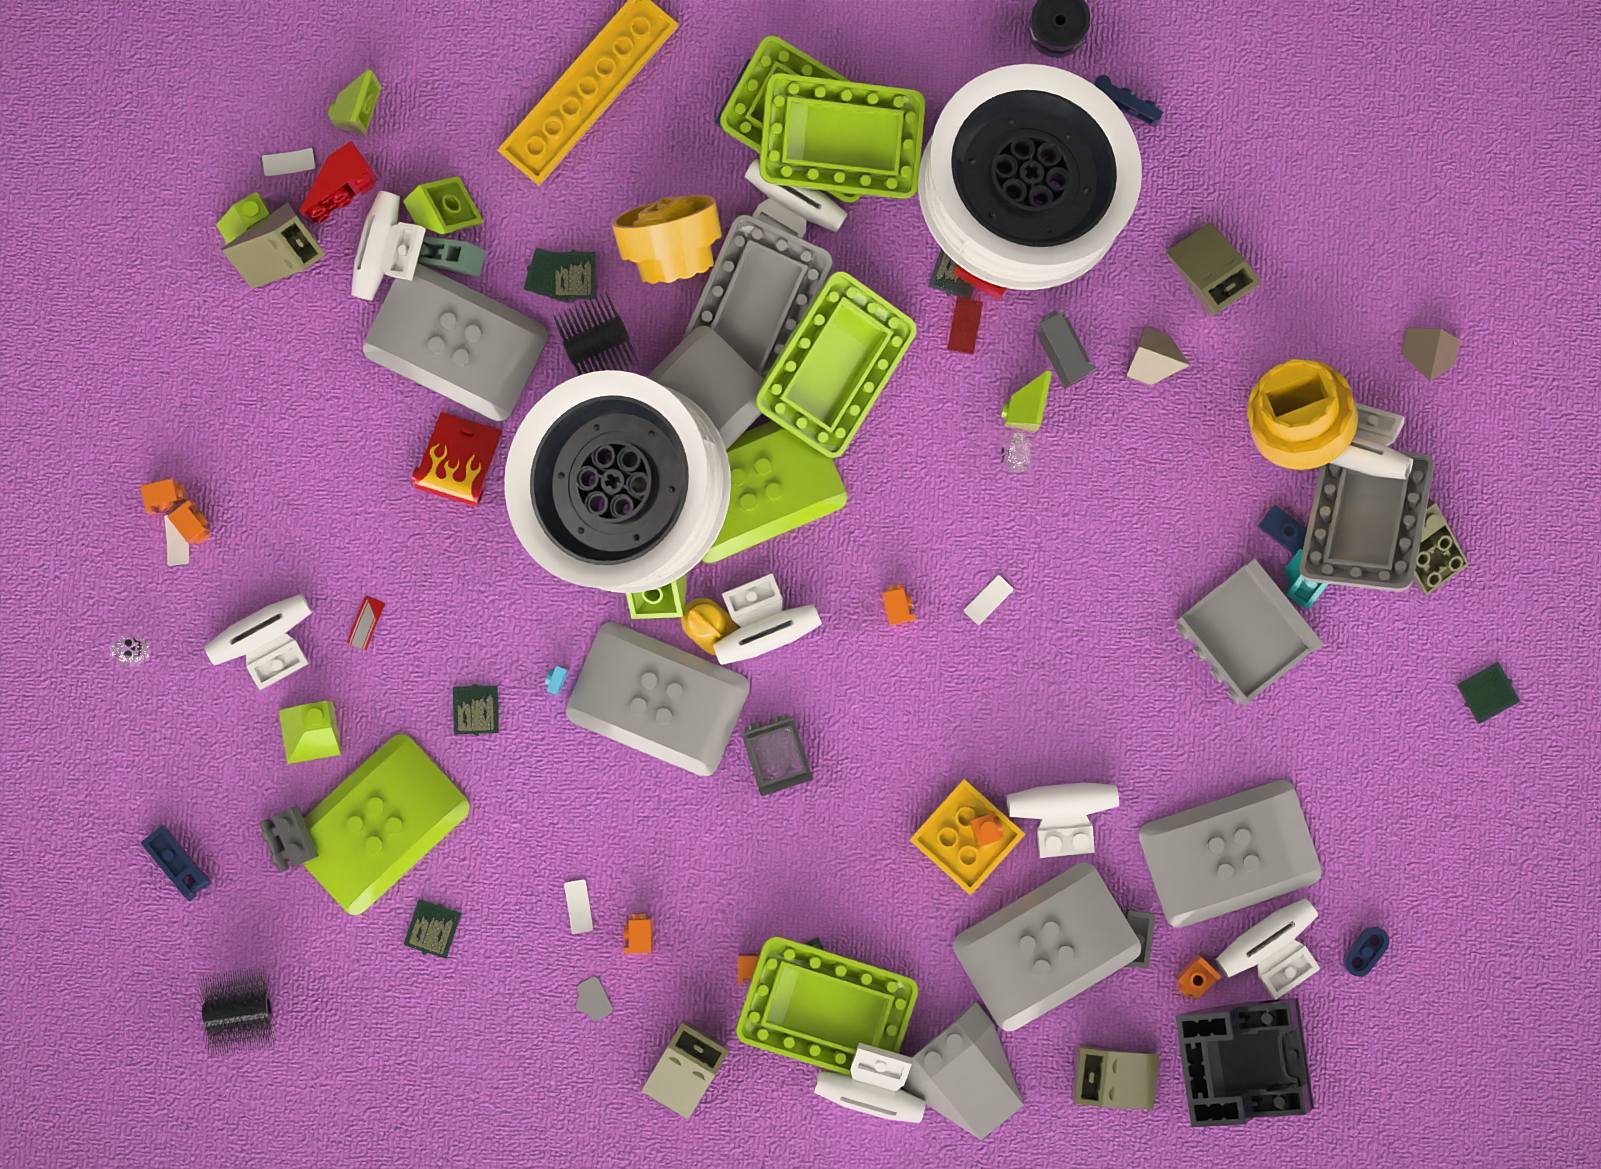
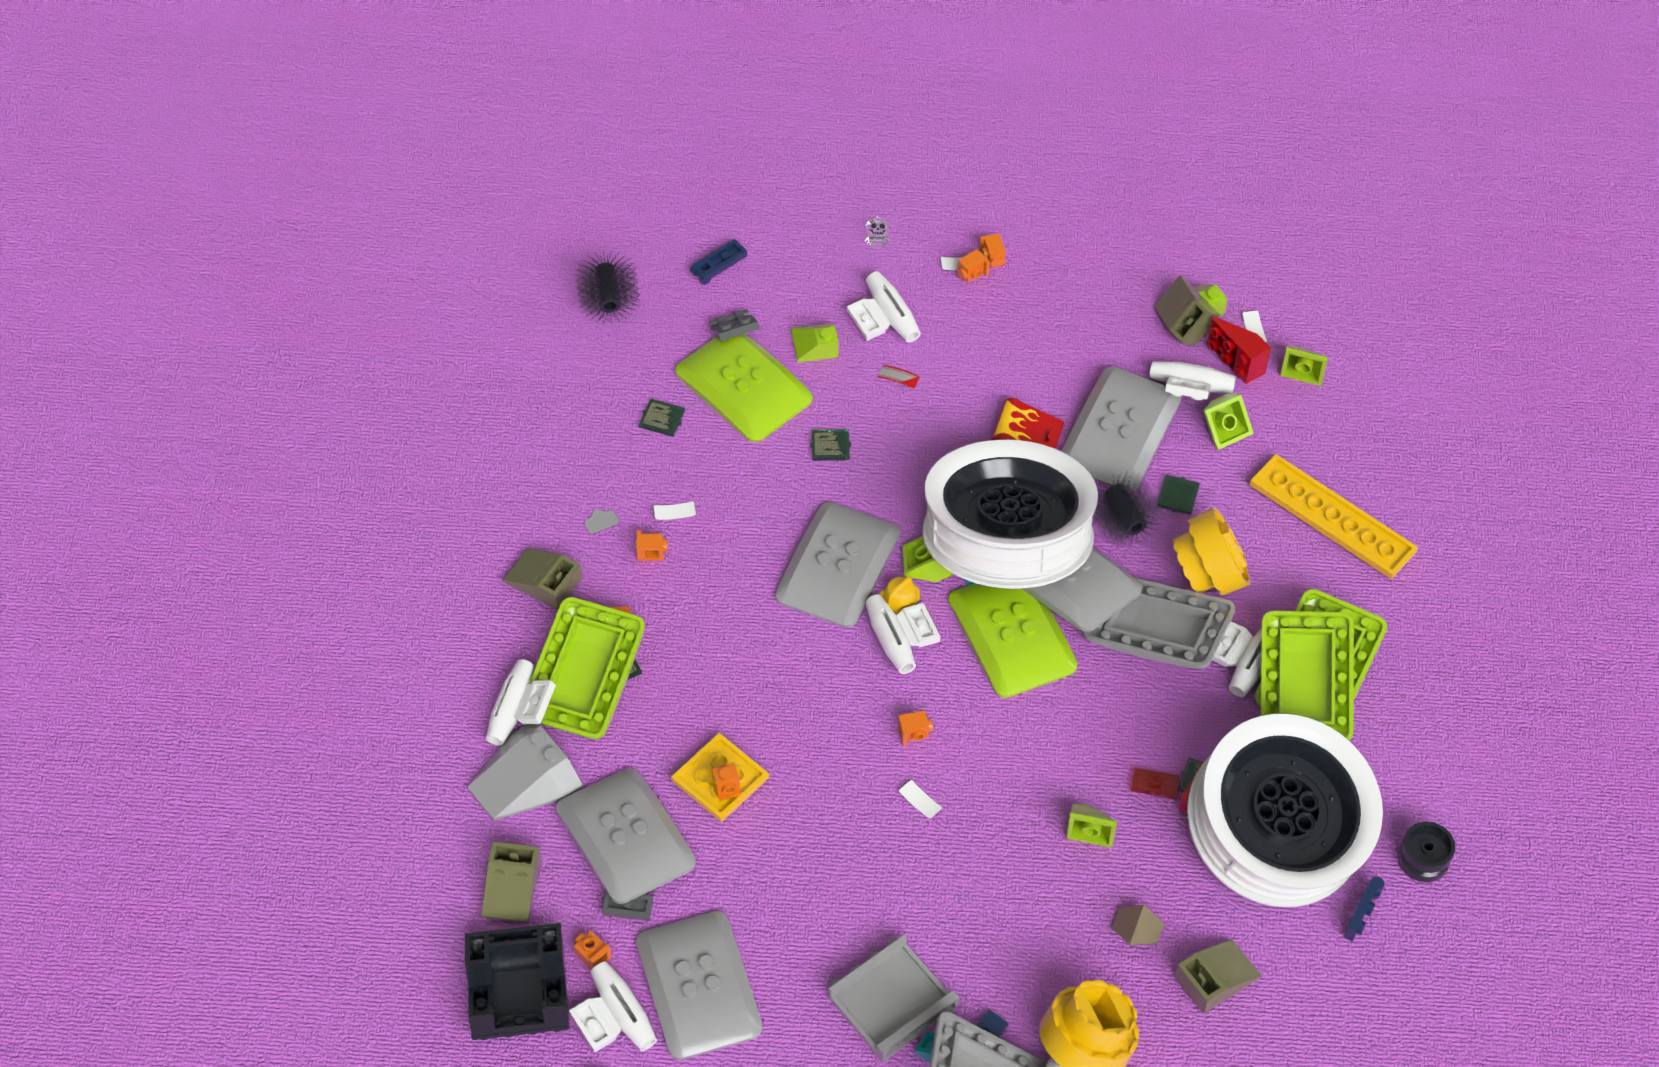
camera: 90 degrees right, 30 degrees down
sand green slope [417,236,486,277] -> none
medium azure plate [545,666,569,696] -> none
piece [551,249,596,302] -> none
window [741,714,813,796] -> none
lime wedge [755,272,916,458] -> none
clear head [1001,433,1036,473] -> none
white plate [1007,782,1119,858] -> none
dark grey window [1035,310,1098,389] -> none

